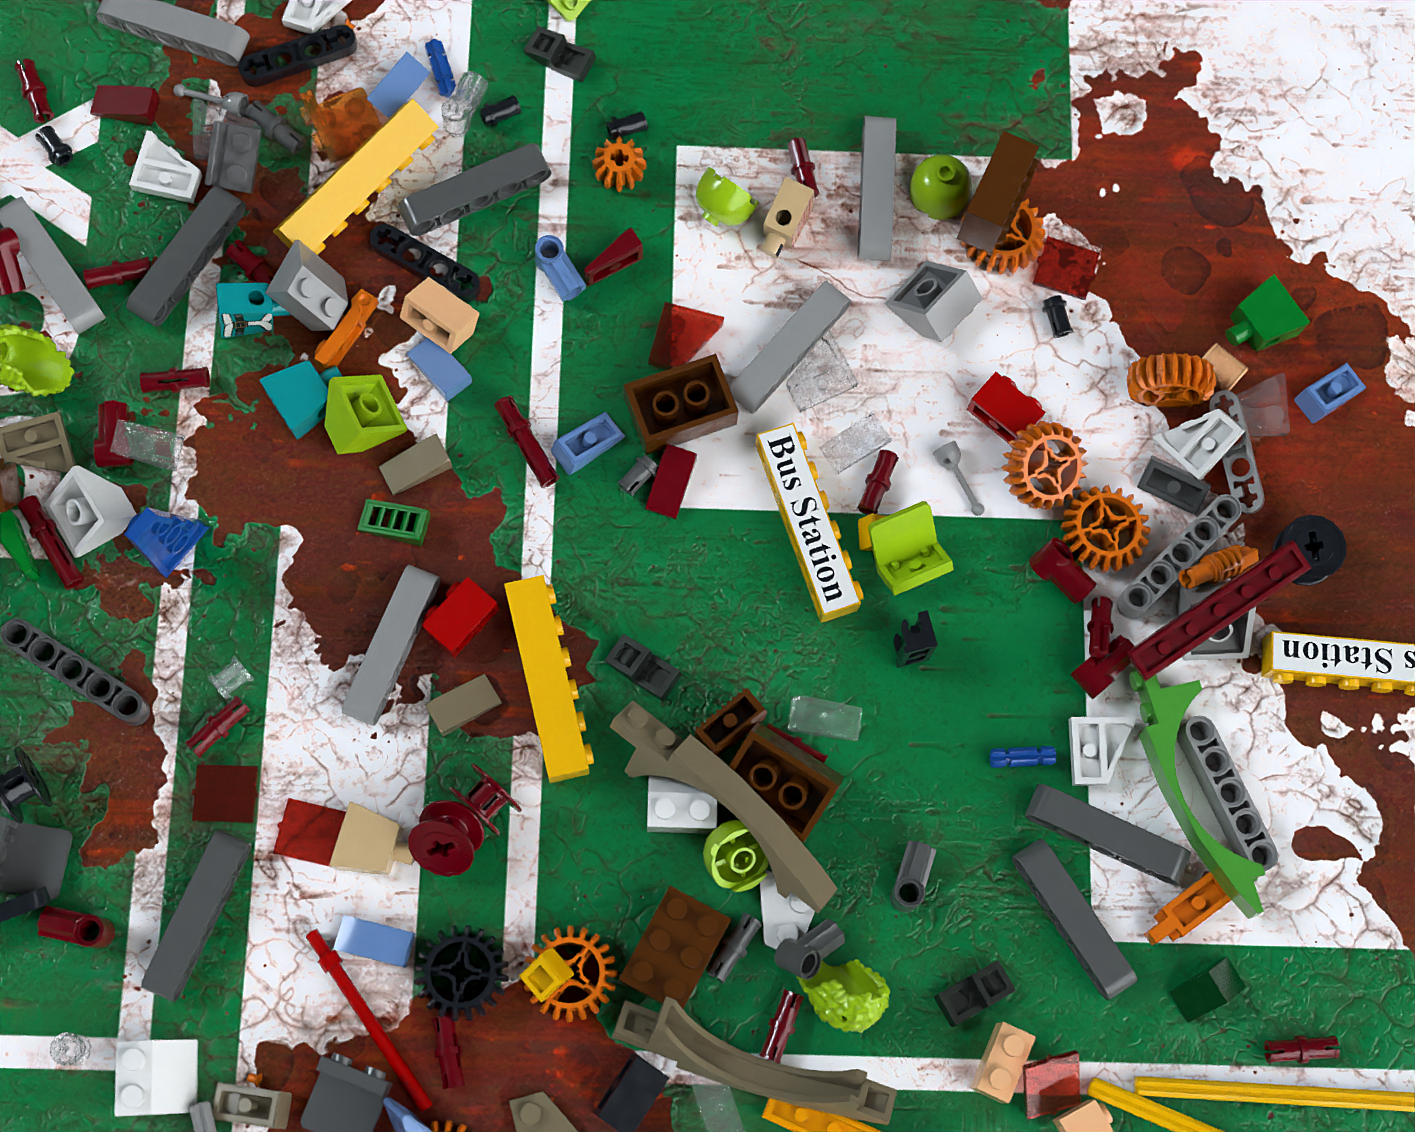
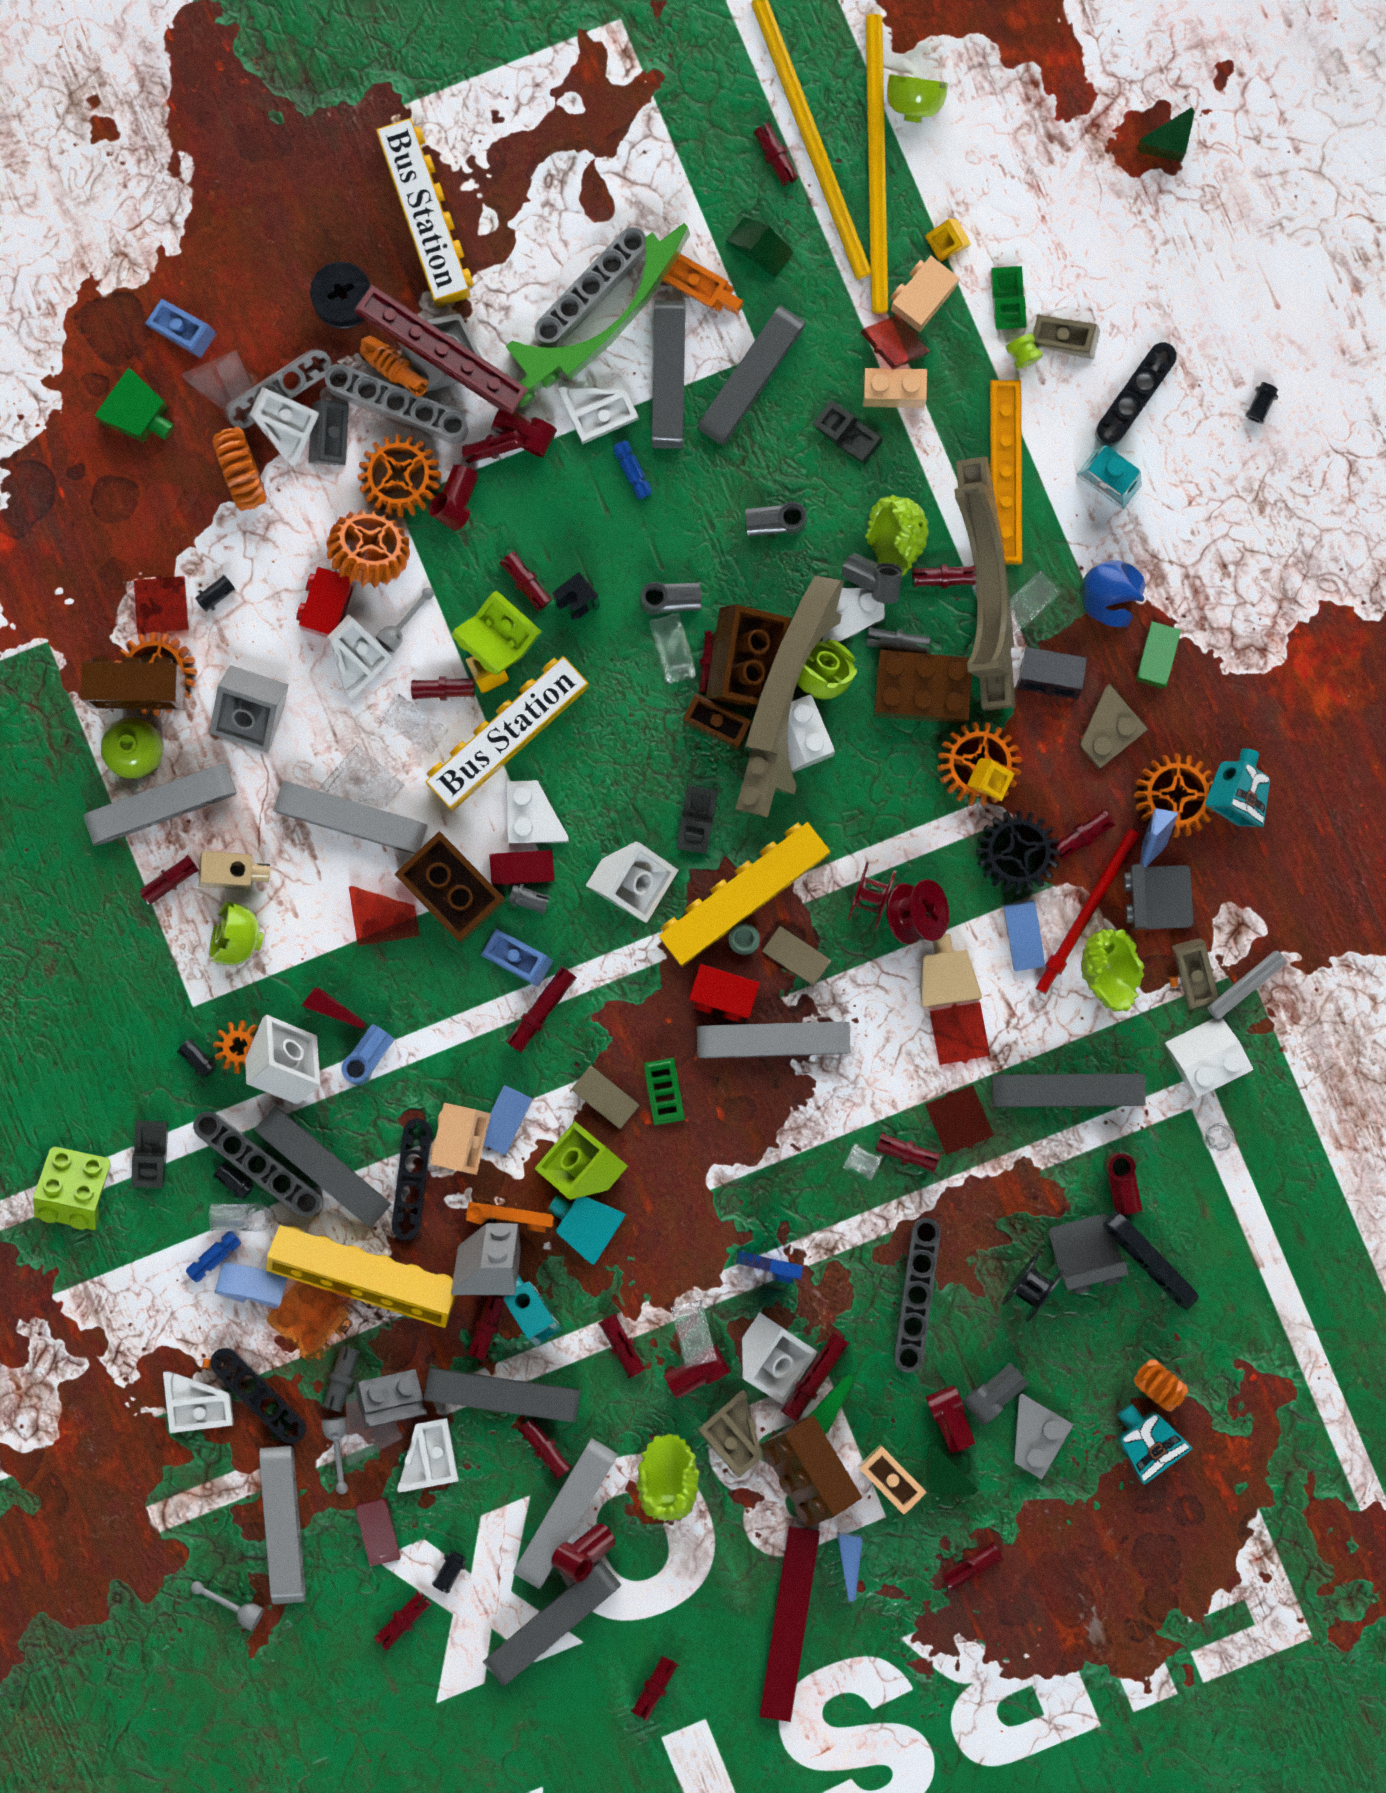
camera: 105 degrees left, 10 degrees up
light nougat piece [1202,343,1248,391] -> none
none -> dark grey beam [193,1112,324,1217]
none -> white slope [245,1015,320,1105]
none -> white wing [327,615,393,700]
none -> dark red pin [500,551,553,612]
none -> white wing [506,780,569,845]
none -> white slope [586,841,678,923]
none -> dark grey piece [639,582,701,615]
none -> sand green plate [729,924,760,955]
none -> lime piece [1081,929,1144,1012]

